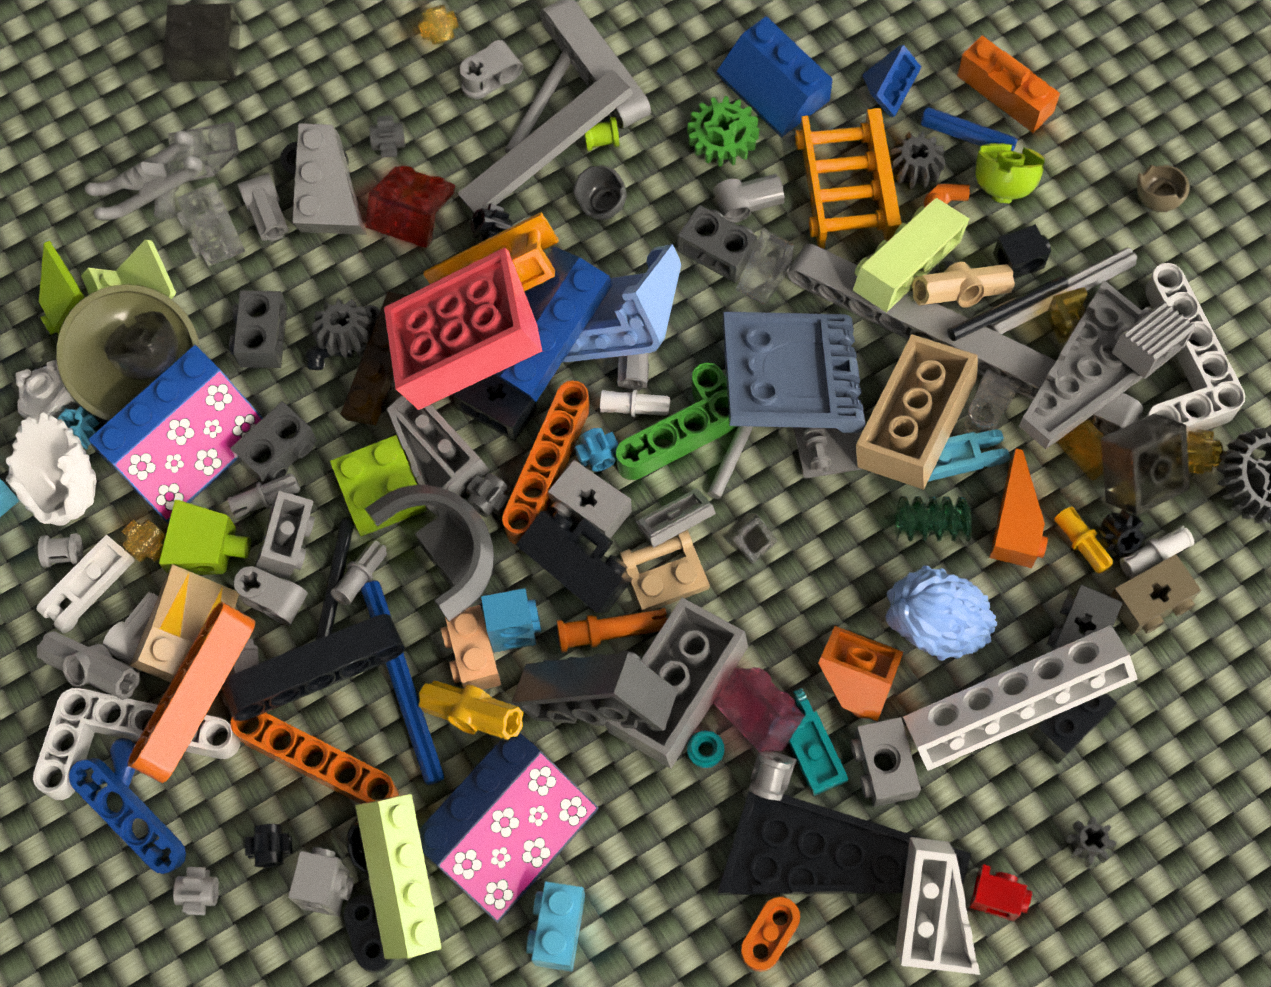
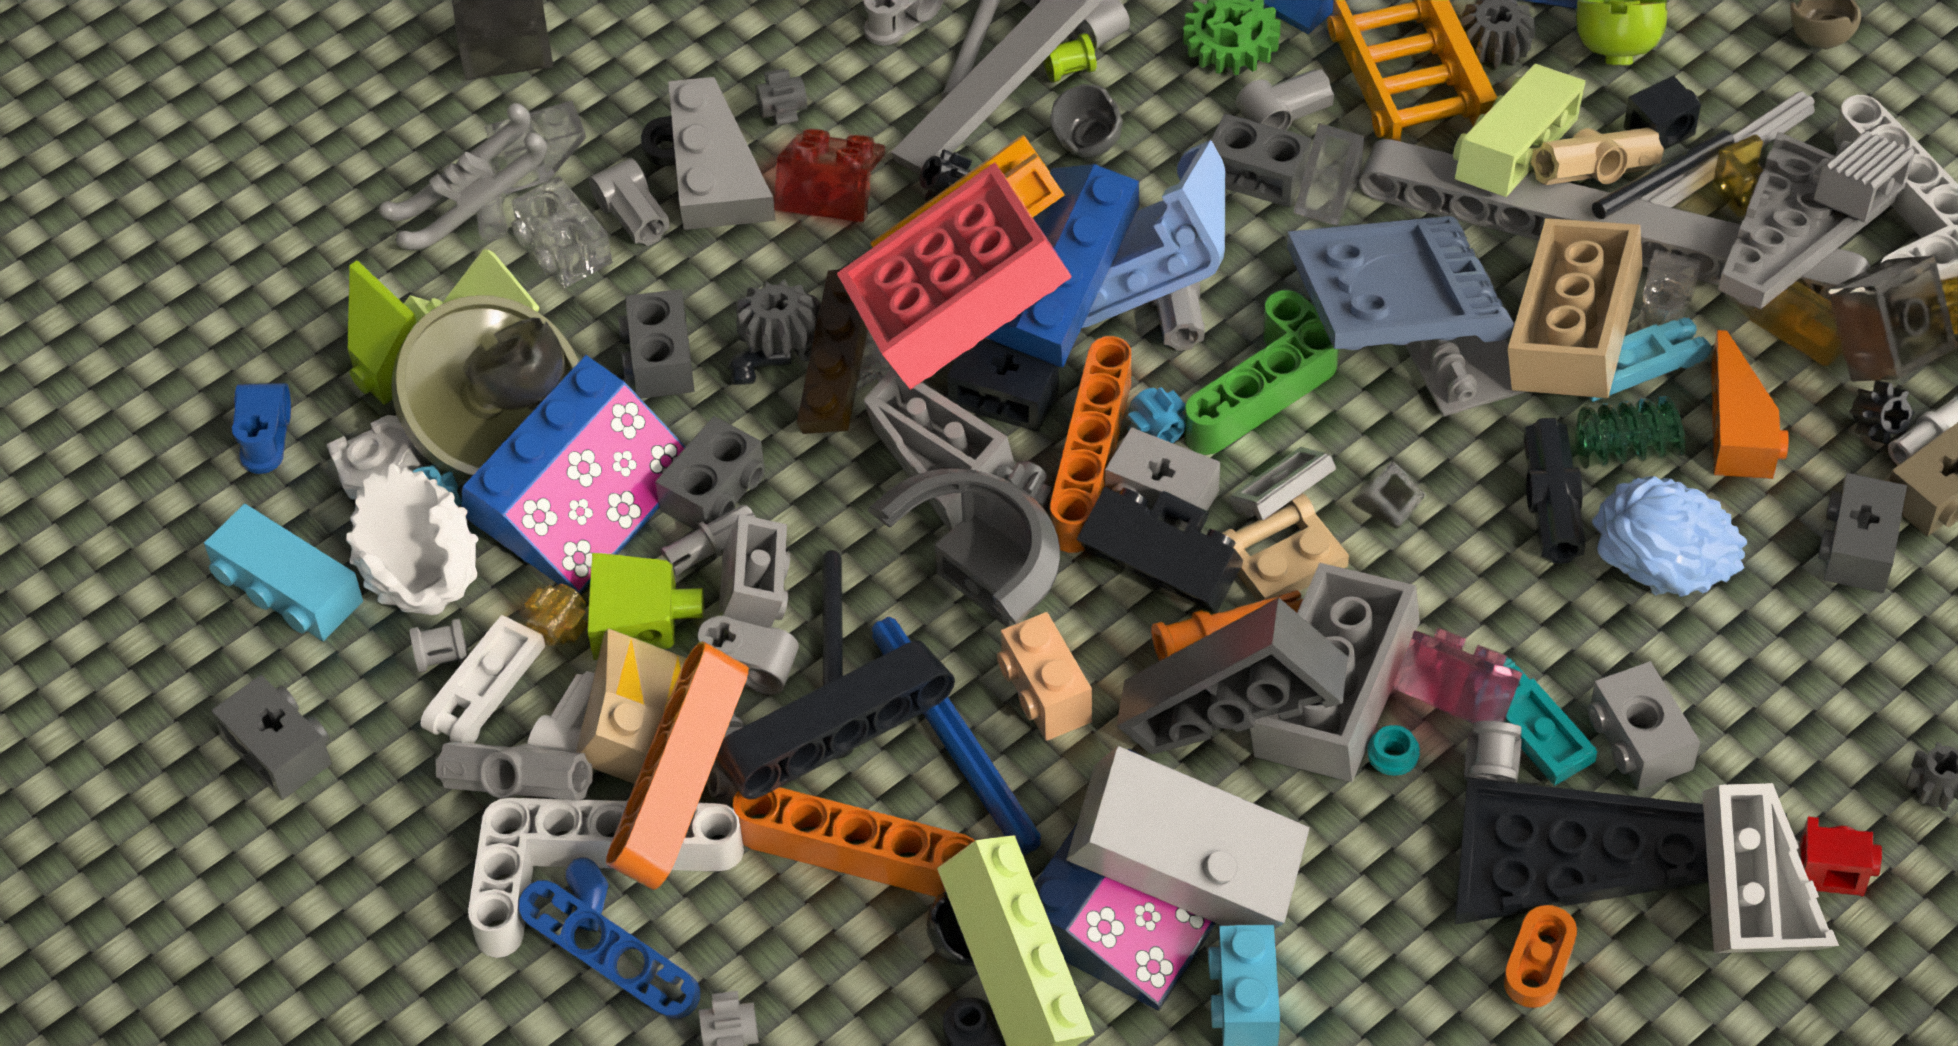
camera: 10 degrees left, 15 degrees down
black gear [245,824,293,868] -> none
light grey brick [288,847,354,917] -> none
lime brick [330,435,427,537] -> none
light grey axle [331,540,387,605] -> none
yellow piece [418,680,524,740] -> none
dark azure brick [481,588,541,653] -> none
white axle [600,390,670,417] -> none
light grey bar [707,426,754,499] -> none
orange slope [818,626,903,722] -> none
white brick [903,625,1137,771] -> none
orange arm [924,183,970,207] -> none
black brick [1030,693,1117,764] -> none
yellow axle [1054,506,1113,574] -> none
none -> brick [1066,746,1310,930]
none -> black piece [1523,418,1586,563]

